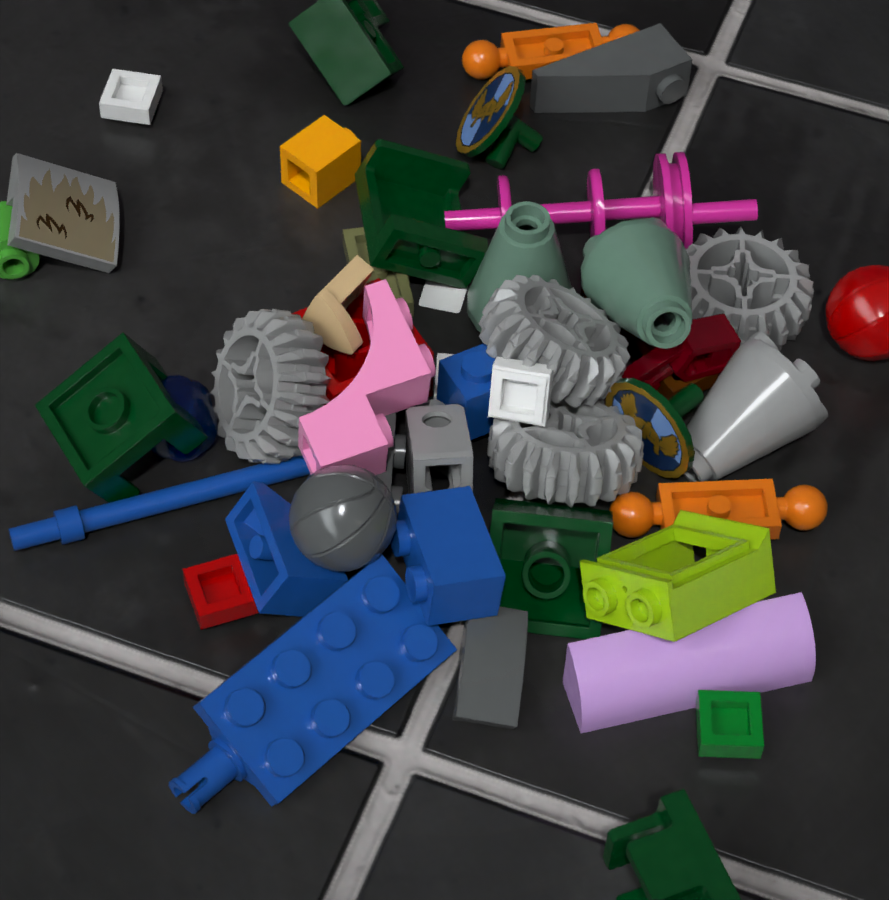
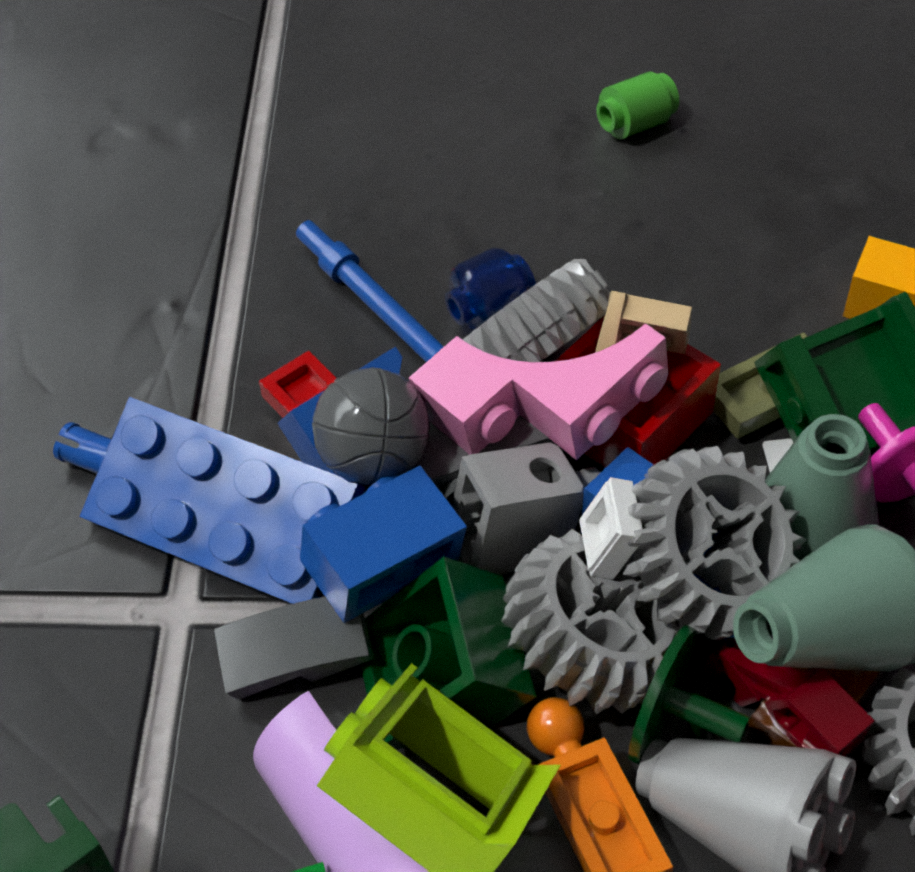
camera: 75 degrees right, 0 degrees up
slope [6,153,120,273] -> none
dark green panel [35,332,208,503] -> none
white plate [99,69,163,125] -> none

